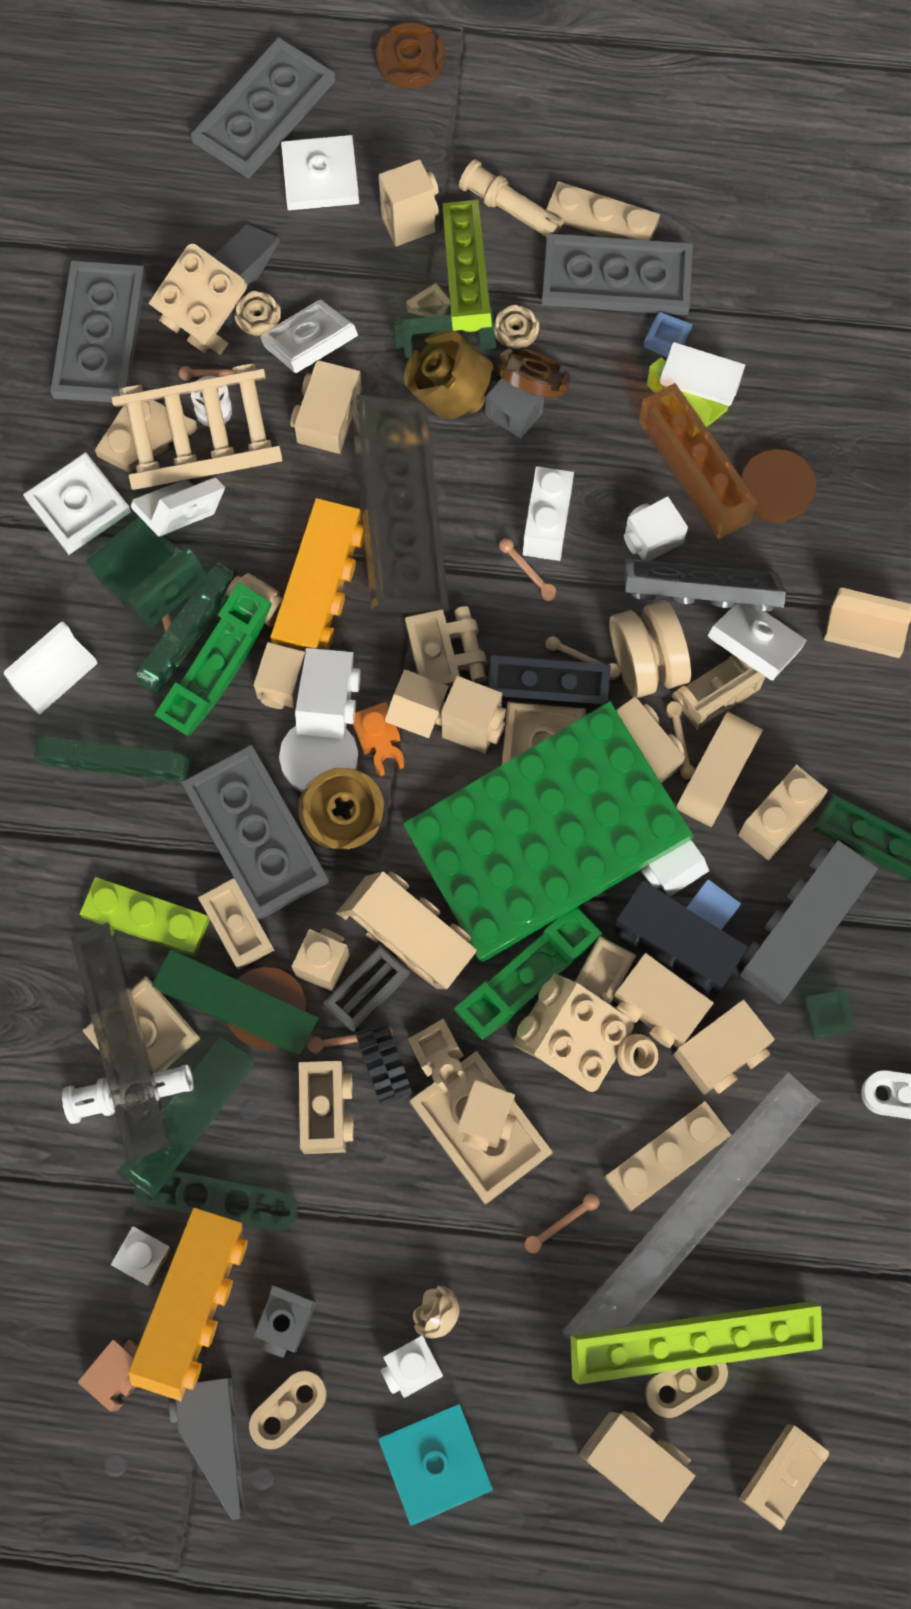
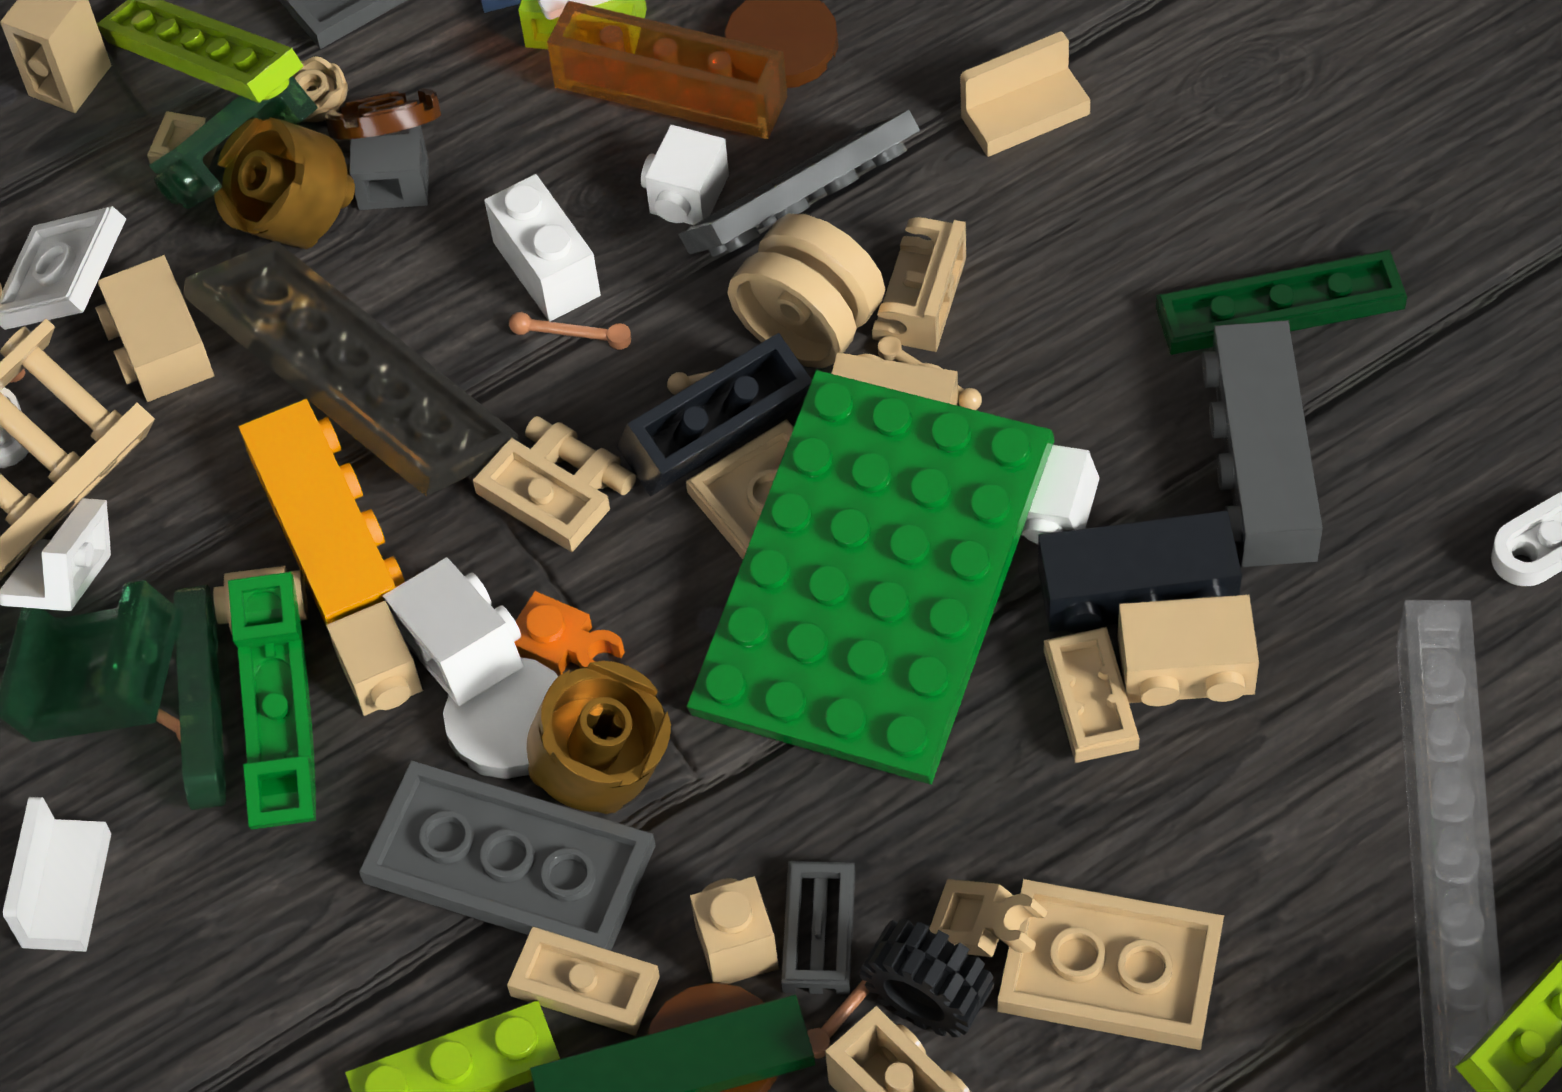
camera: 35 degrees left, 15 degrees down
clear green beam [34,737,190,782] -> none
tan wedge [336,871,477,989] -> none
tan brick [385,669,449,738] -> none
tan brick [442,676,506,754] -> none
green slope [454,907,602,1041] -> none
tan brick [457,1080,517,1151] -> none
tan bracket [512,973,634,1092] -> none
nougat hinge [525,1194,600,1254] -> none
tan plate [604,1101,731,1212] -> none
tan plate [617,1034,658,1076] -> none
tan brick [674,1000,775,1095] -> none
tan beam [676,712,763,827] -> none
medium blue tile [686,880,741,930] -> none
white plate [708,603,807,681] -> none
tan brick [738,765,828,861] -> none
clear green plate [803,989,856,1040] -> none

